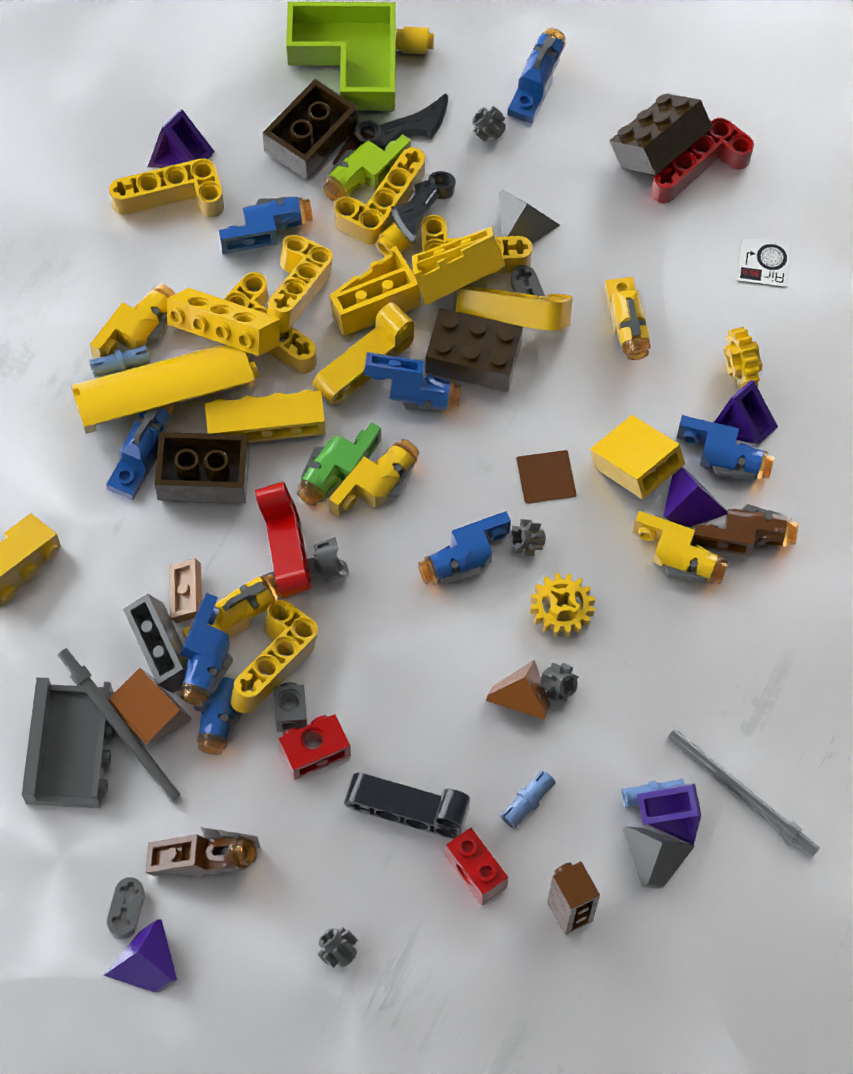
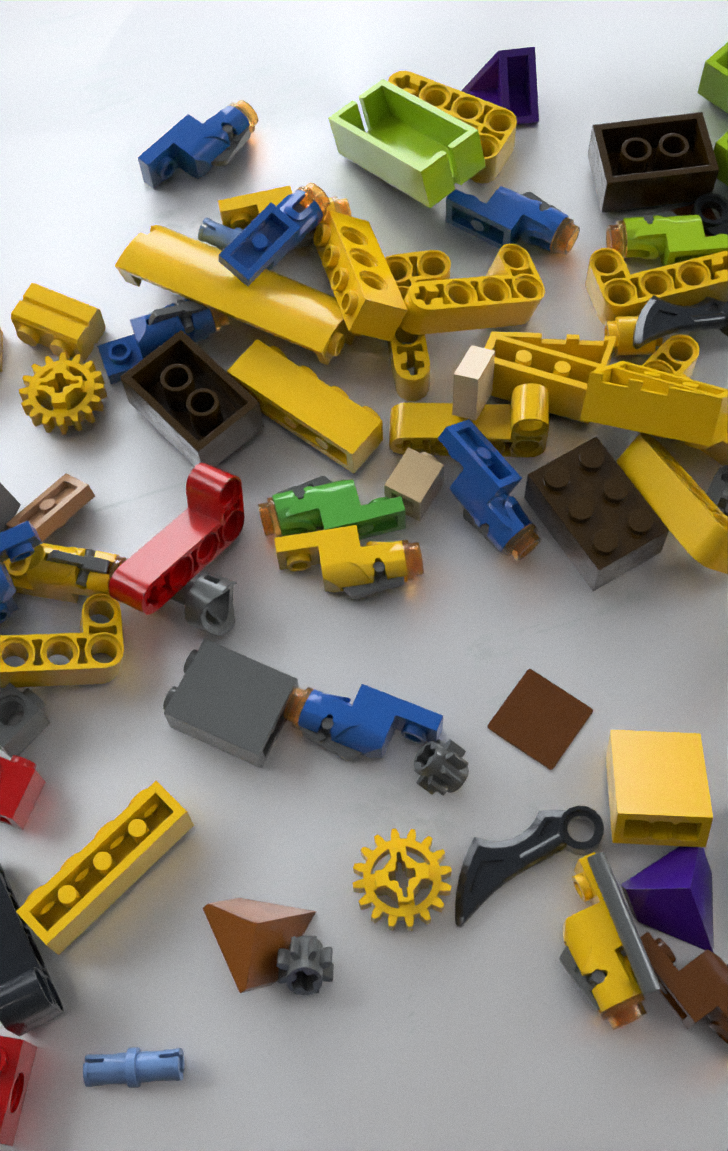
camera: 50 degrees right, 0 degrees up
none -> yellow brick [10,283,106,361]
none -> yellow brick [16,781,194,955]
none -> yellow gear [19,352,107,435]
none -> blue plate [138,100,259,189]
none -> dark grey brick [163,638,300,768]
none -> blue plate [218,183,330,286]
none -> lime piece [328,79,486,208]
none -> tan brick [384,447,444,521]
none -> tan piece [452,345,495,420]
none -> black piece [455,806,604,928]
none -> dark grey bar [587,852,661,996]

